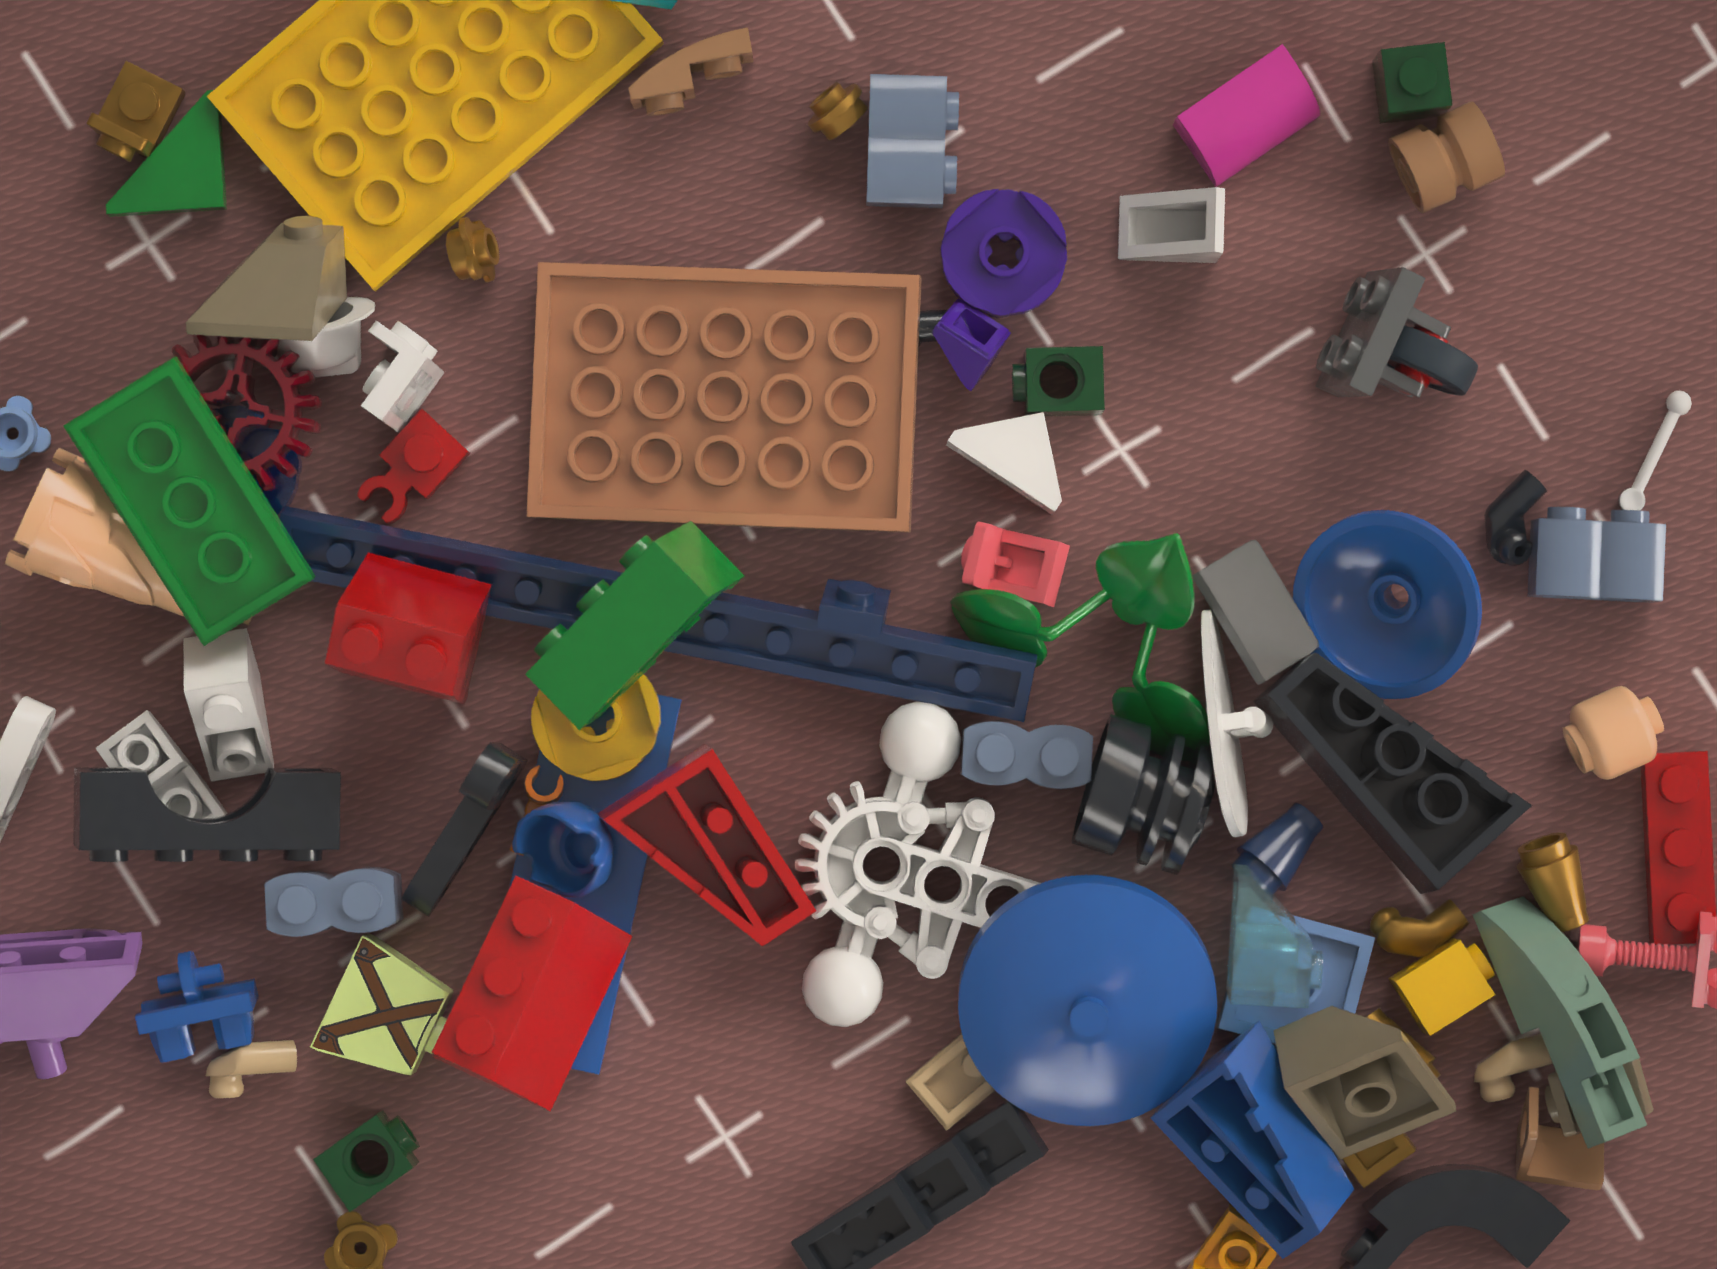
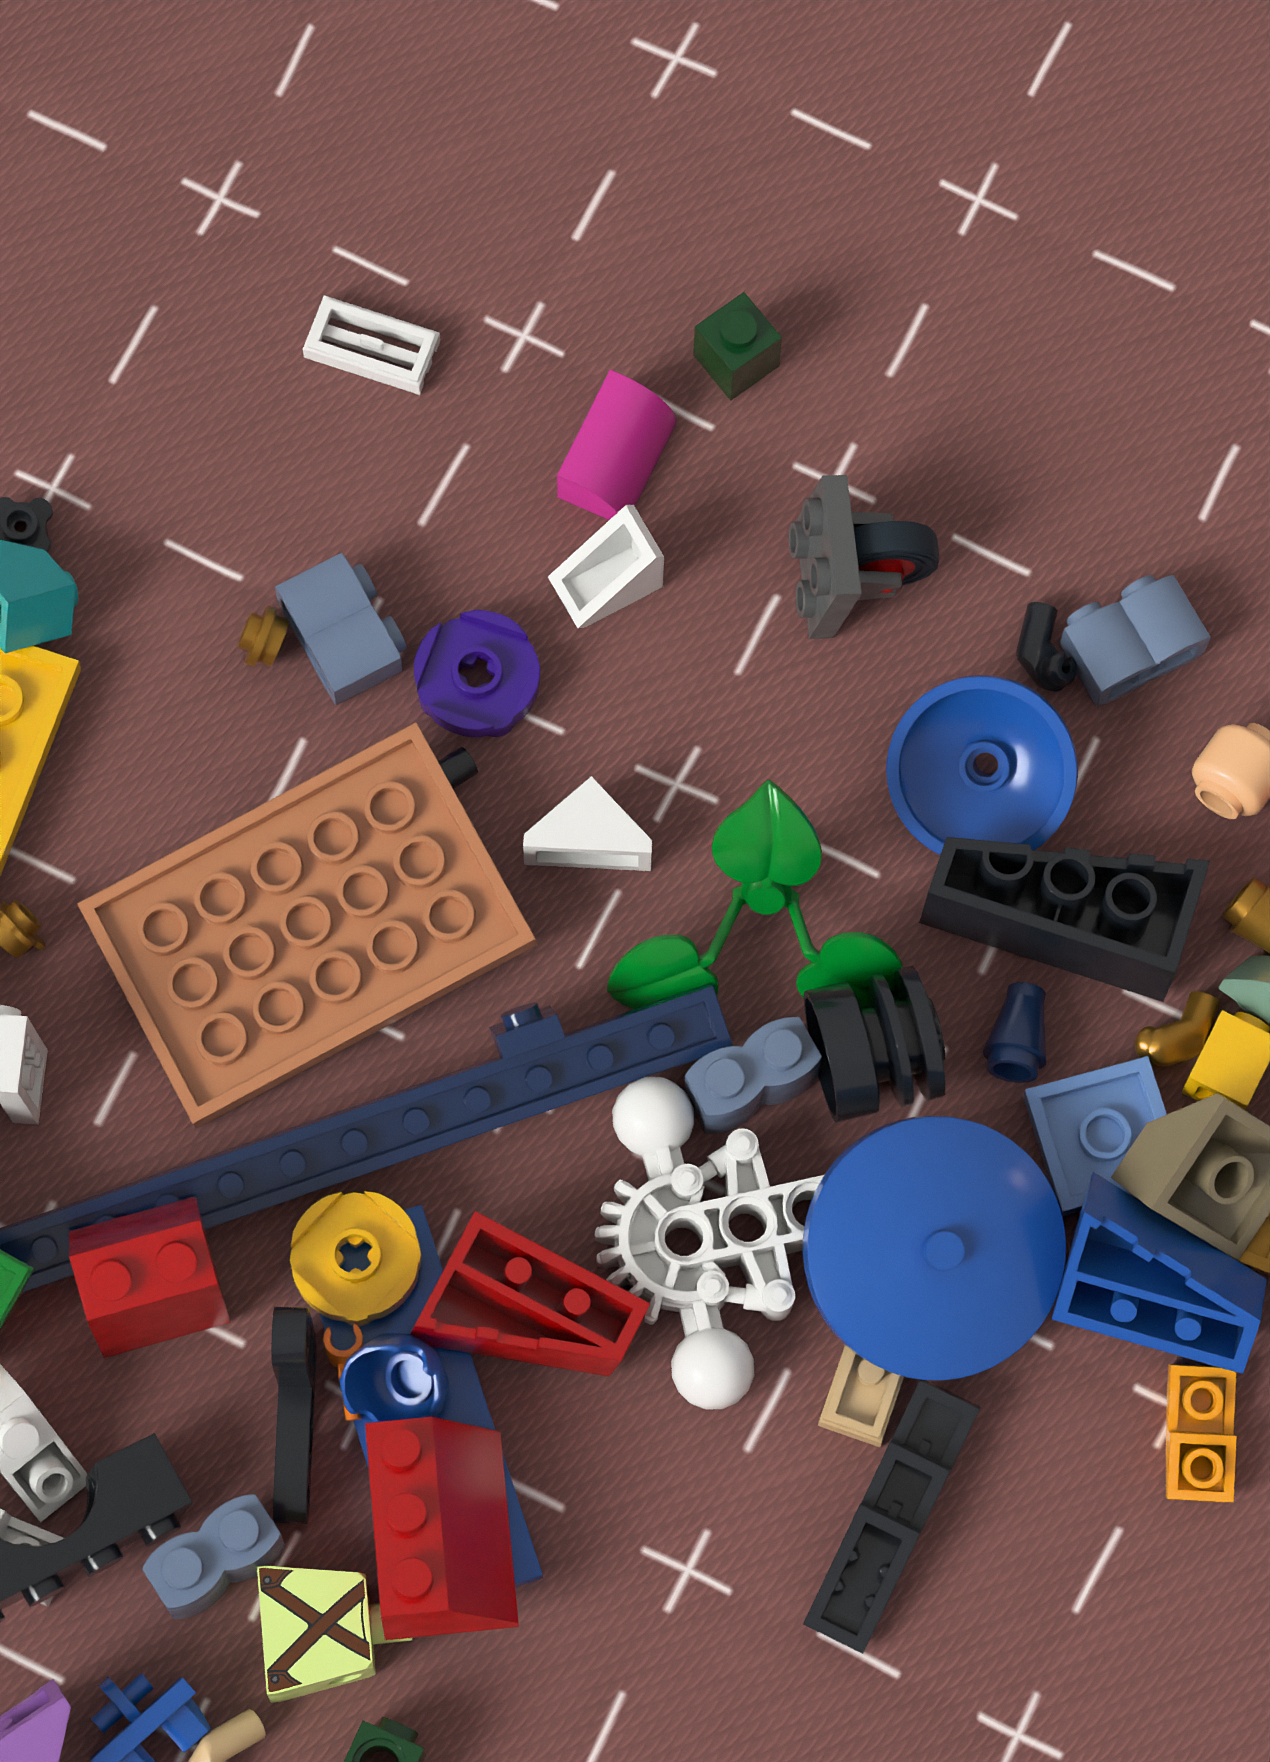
camera: 30 degrees left, 15 degrees down
red plate [357,409,471,524] -> none
green wedge [525,521,745,730] -> none
medium nougat slope [628,27,754,116] -> none
dark purple slope [932,298,1011,391] -> none
coral bracket [961,521,1070,607] -> none
dark green brick [1012,346,1105,416] -> none
dark grey slope [1192,540,1319,685] -> none
white shield [1201,609,1273,837] -> none
clear light blue slope [1226,864,1323,1008] -> none
medium nougat wheel [1388,101,1505,213] -> none
white hinge [1619,390,1692,510] -> none

